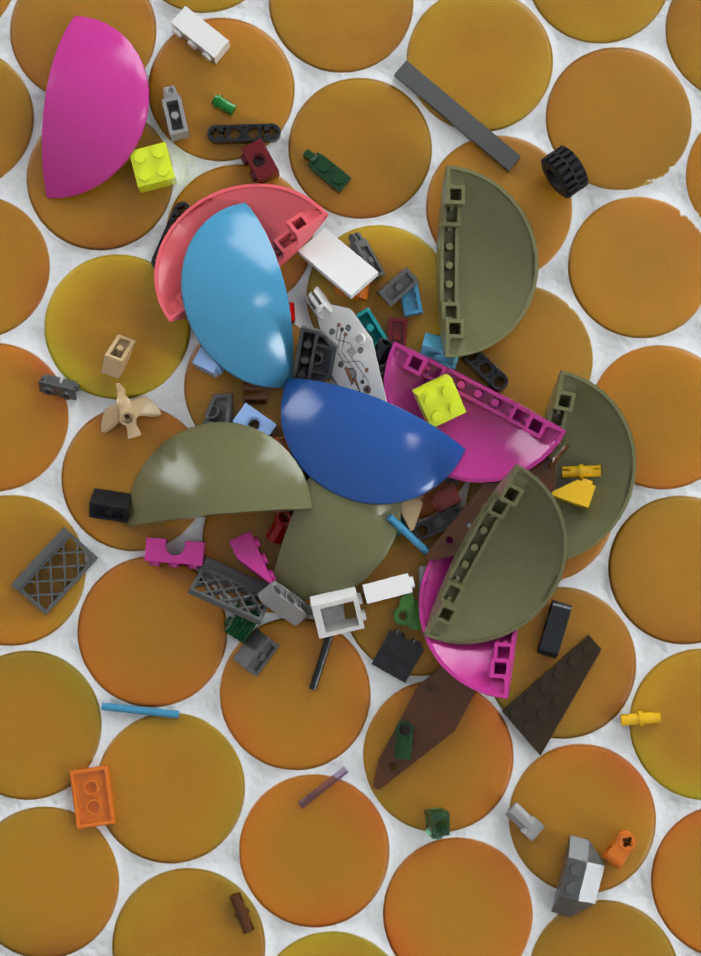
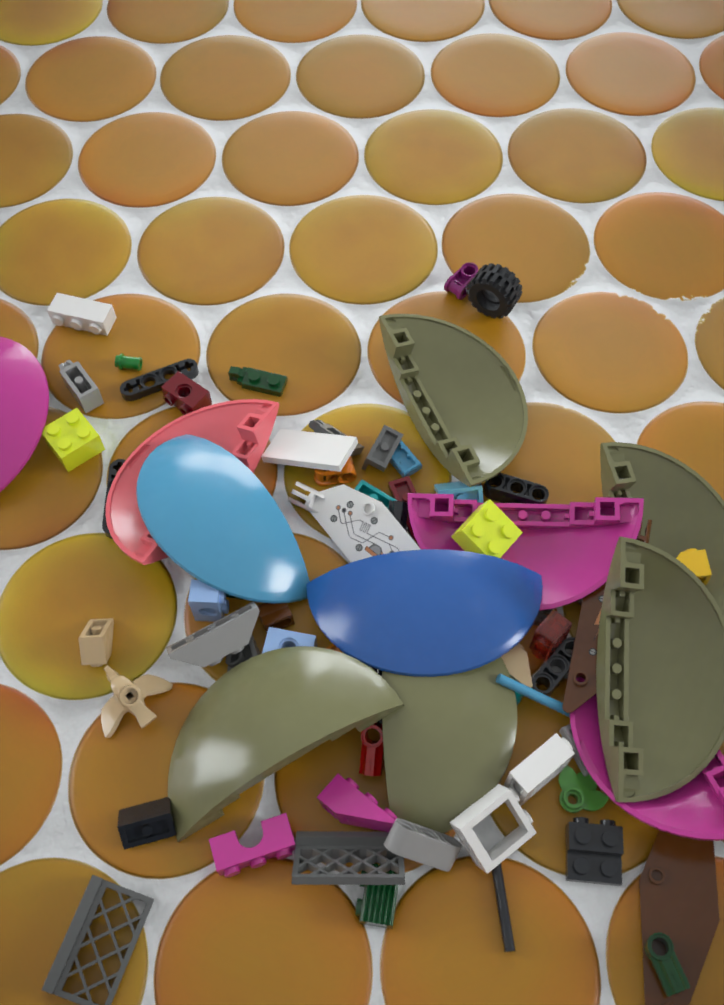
camera: 20 degrees left, 25 degrees down
dark grey hinge [38,374,80,400] -> none
dark grey panel [234,628,280,677] -> none
dark grey wedge [292,325,338,382] -> none
dark grey tile [394,60,521,172] -> none
yellow pin [562,464,601,479] -> none
none -> light grey wedge [166,601,260,667]
none -> magenta piece [444,262,478,300]

